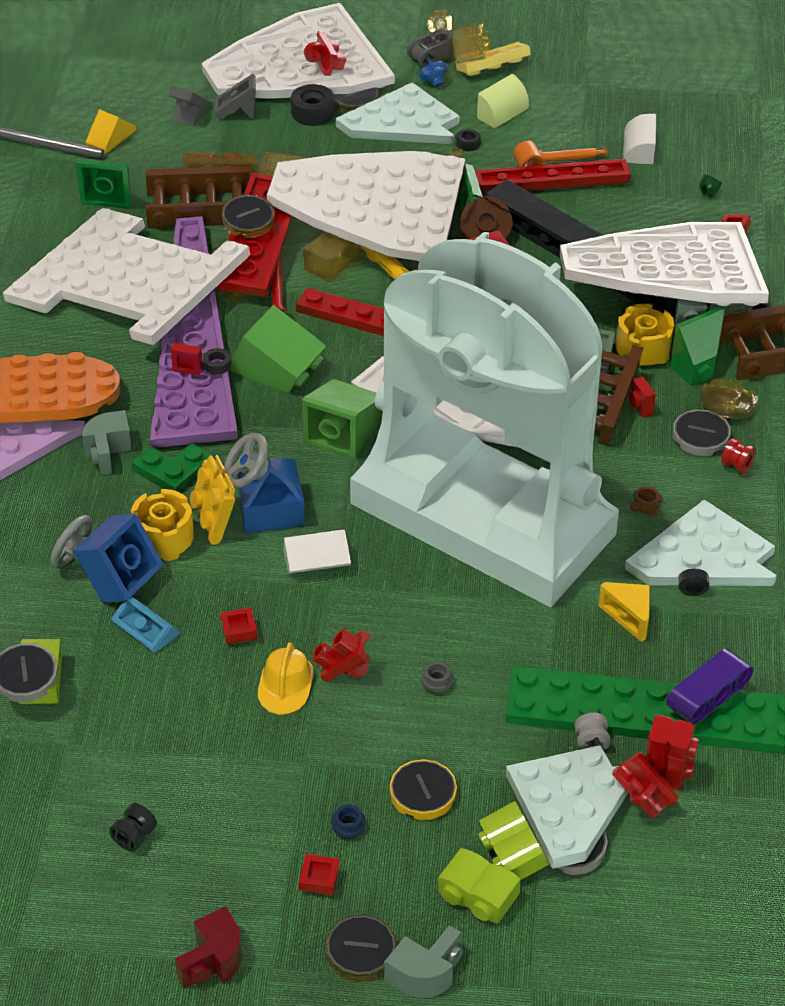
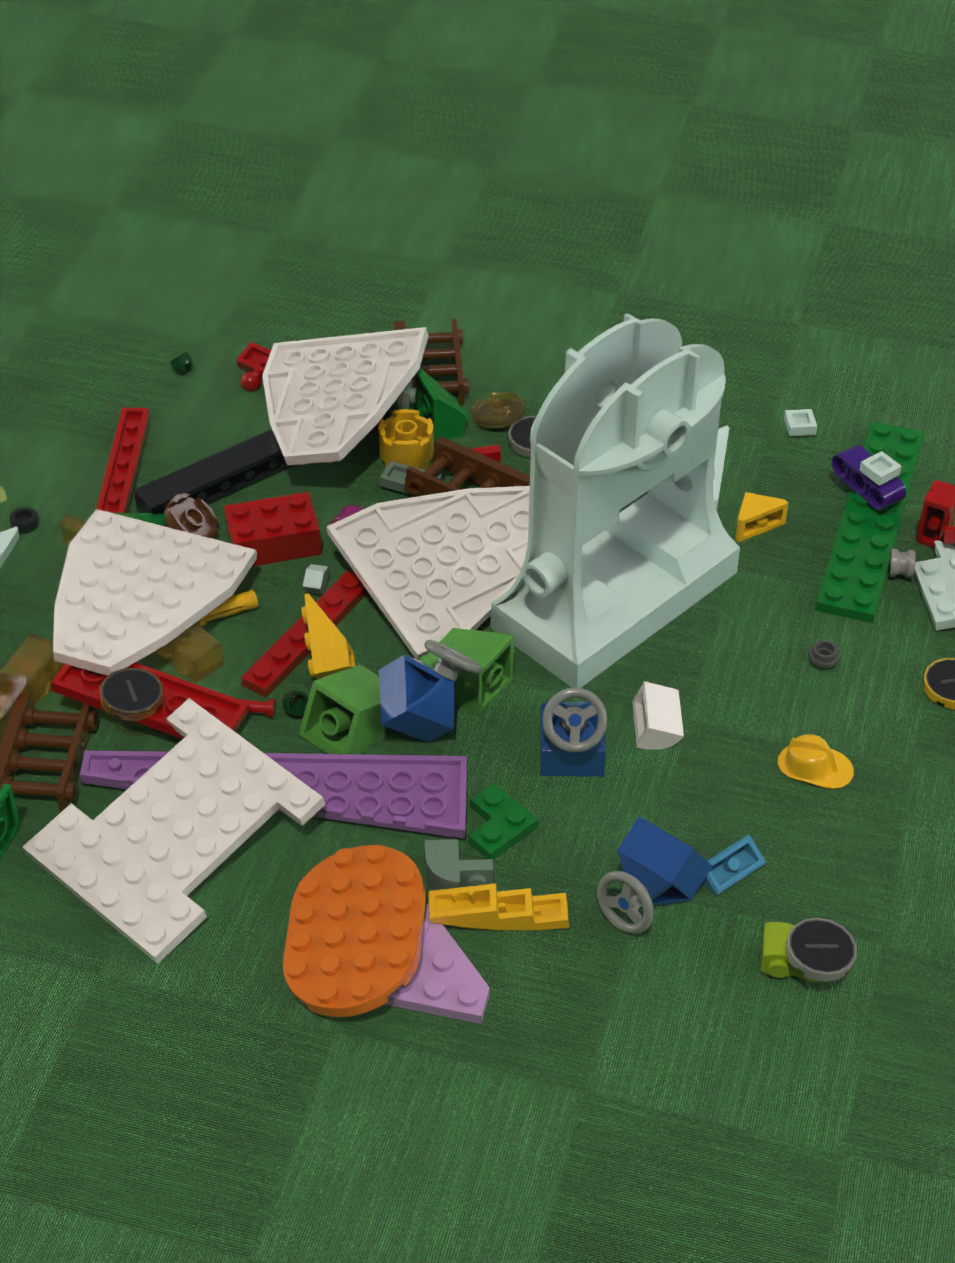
camera: 80 degrees left, 0 degrees up
yellow brick [131,489,194,561] -> none
red plate [171,343,203,376] -> none
yellow plate [190,455,235,545] -> none
black piece [203,348,231,374] -> none
red plate [220,608,258,644] -> none
red hips [312,628,370,682] -> none
orange piece [513,141,607,167] -> none
white brick [623,114,656,164] -> none
black tile [678,568,710,596] -> none
none -> yellow slope [301,593,356,680]
none -> blue piece [379,640,482,743]
none -> yellow slope [429,884,570,930]
none -> light aqua plate [859,451,902,486]

